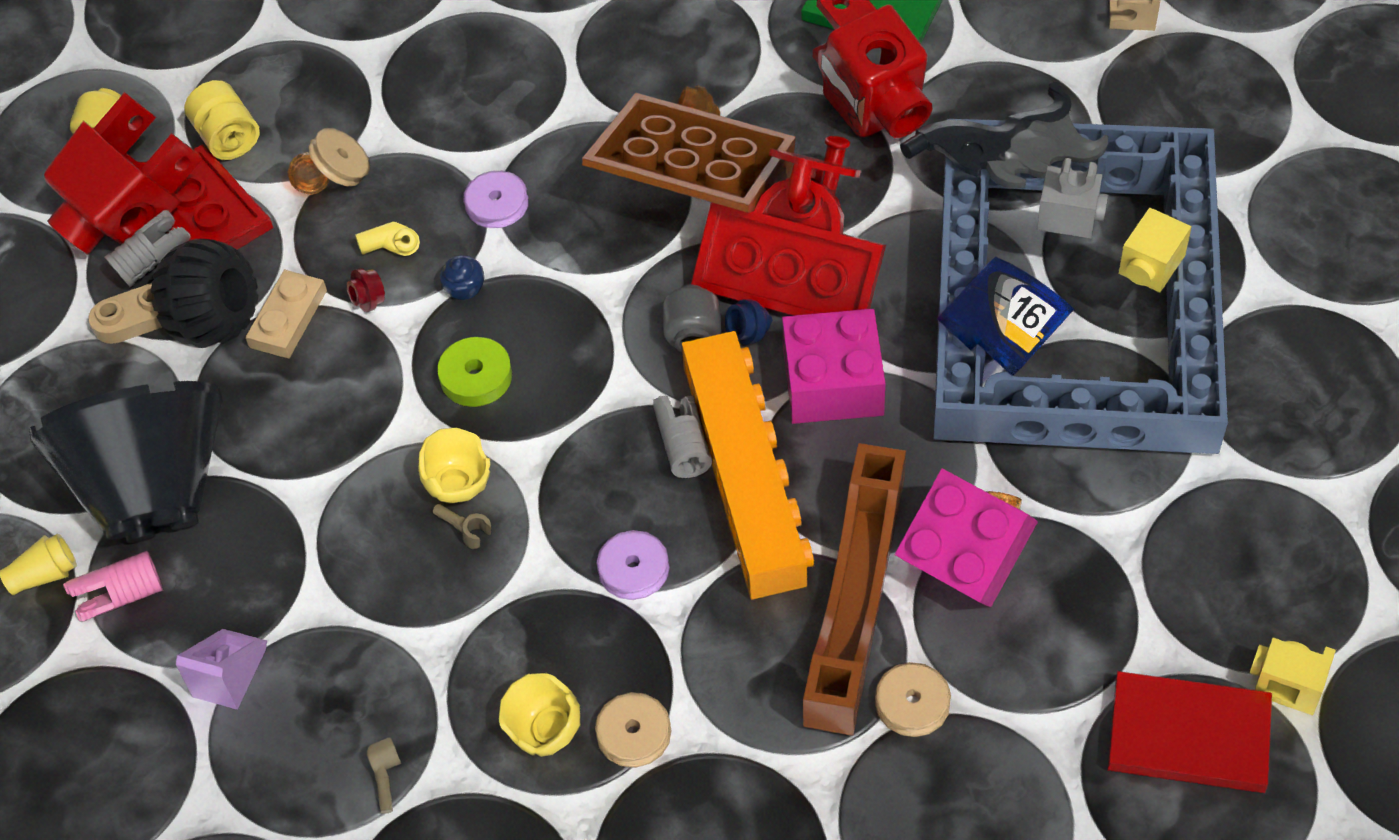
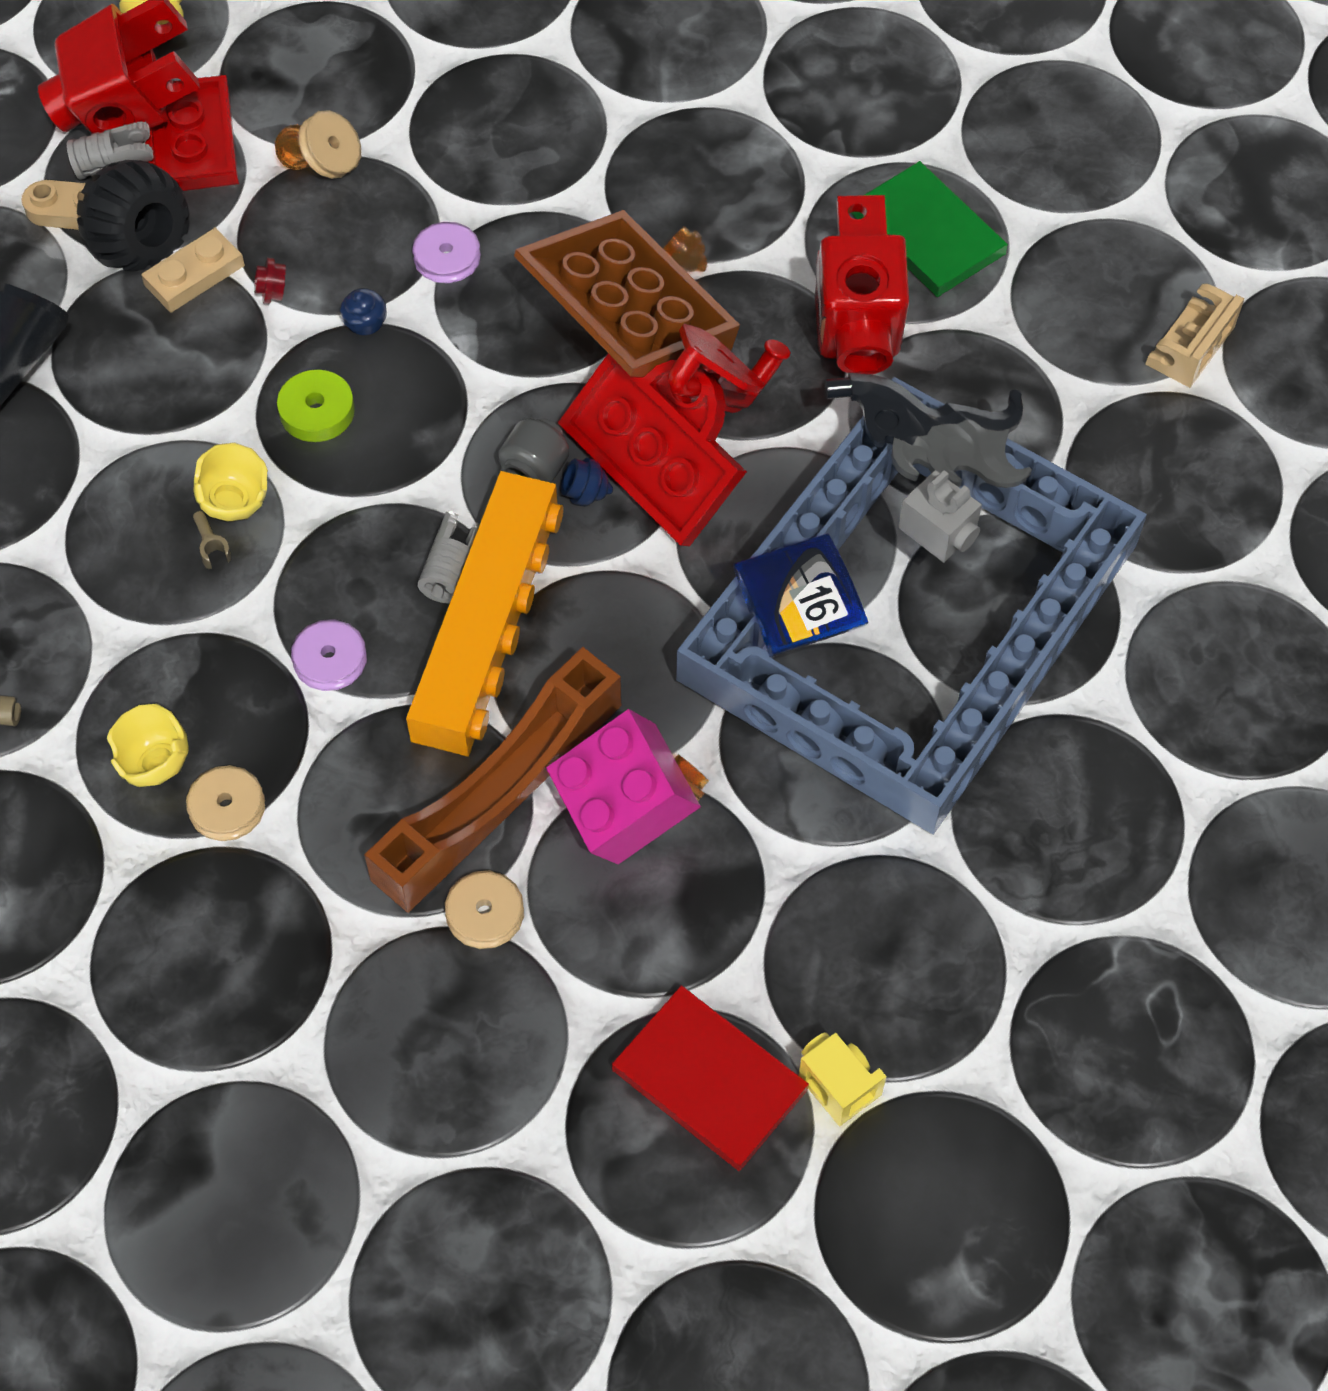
camera: 25 degrees right, 5 degrees up
light yellow wheel [184,80,260,160] -> none
light yellow arm [355,222,420,256] -> none
dark pink brick [782,309,886,424] -> none
light yellow brick [1118,207,1192,292] -> none

